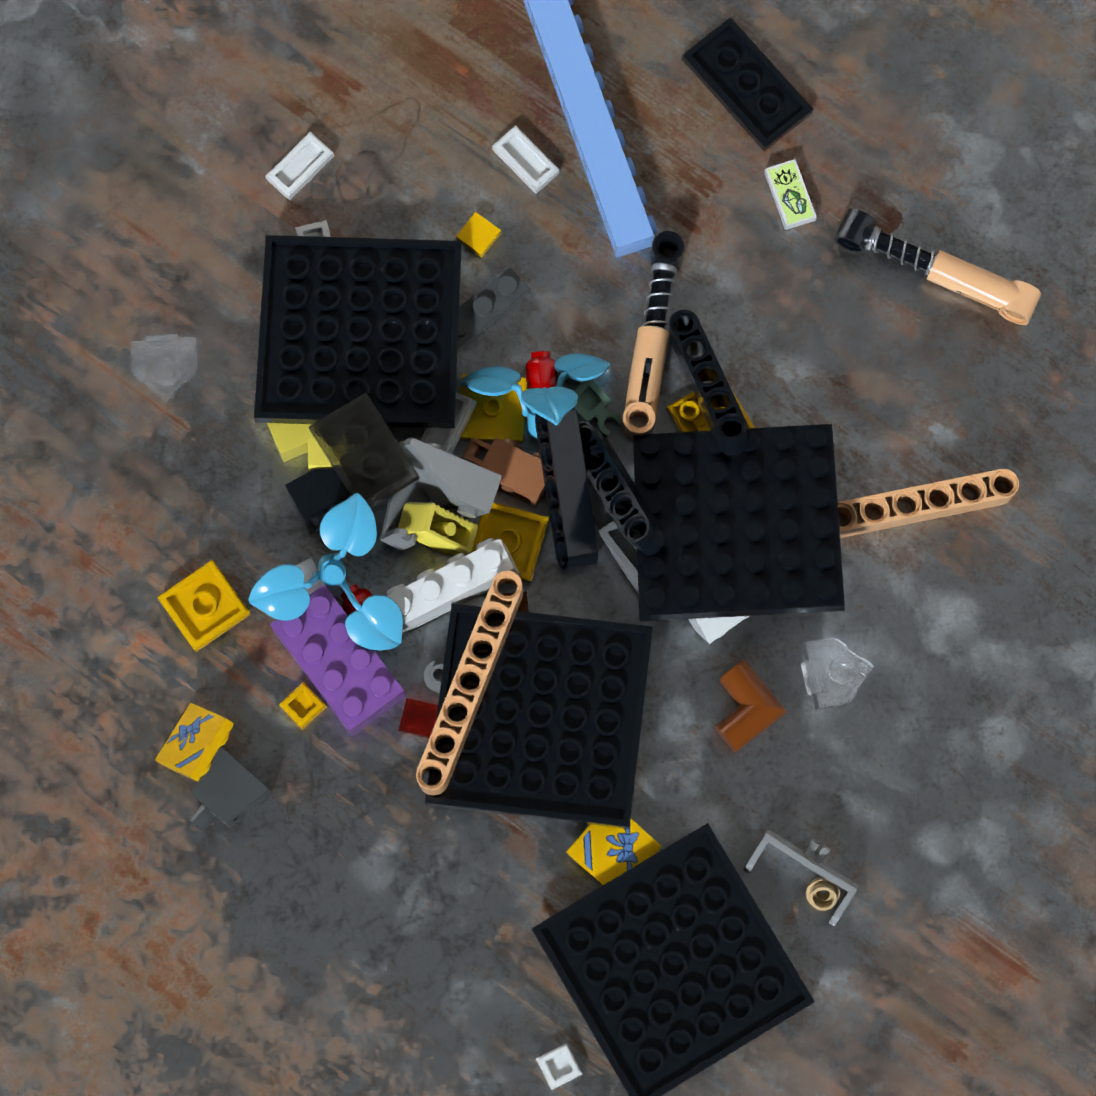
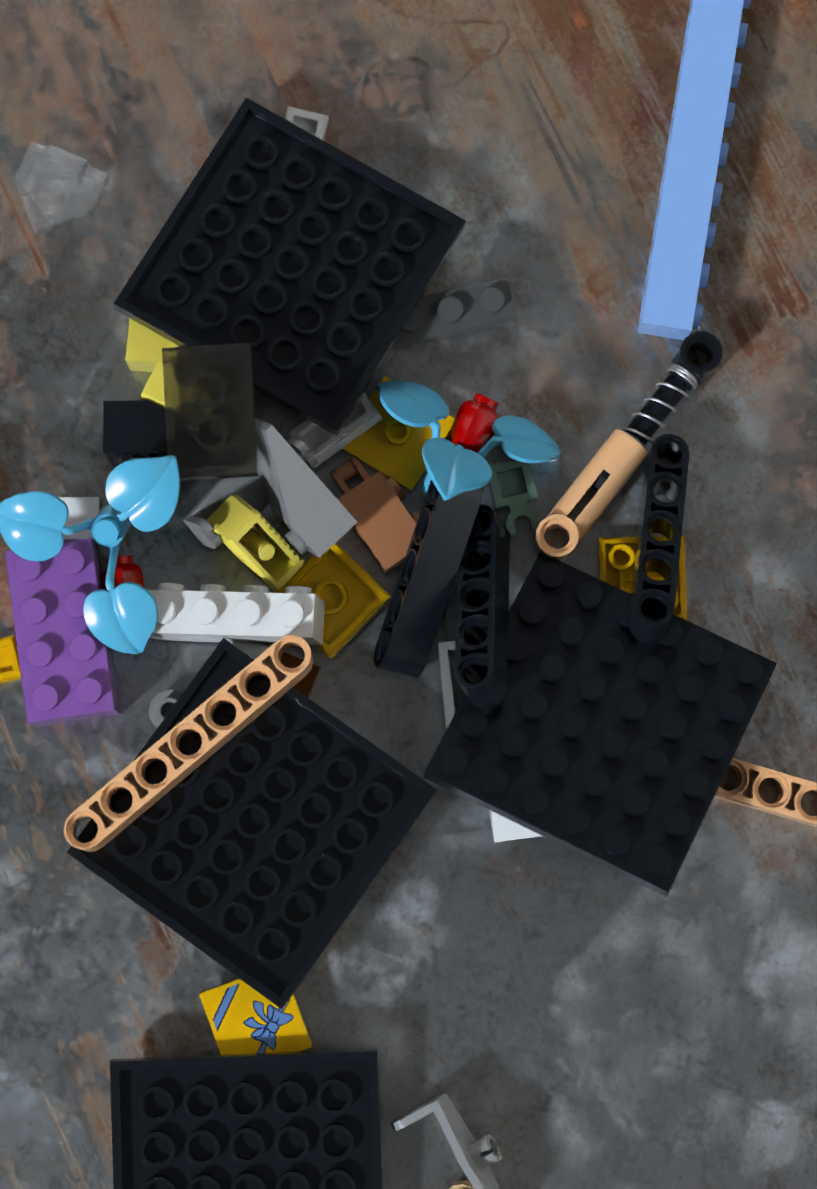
camera: 30 degrees right, 5 degrees up
white tile [266,132,334,201] -> none
clear red tile [398,698,438,739] -> none
yellow tile [456,212,501,258] -> none
white tile [492,125,559,194] -> none
dark orange brick [714,659,787,754] -> none
clear plate [801,638,874,710] -> none

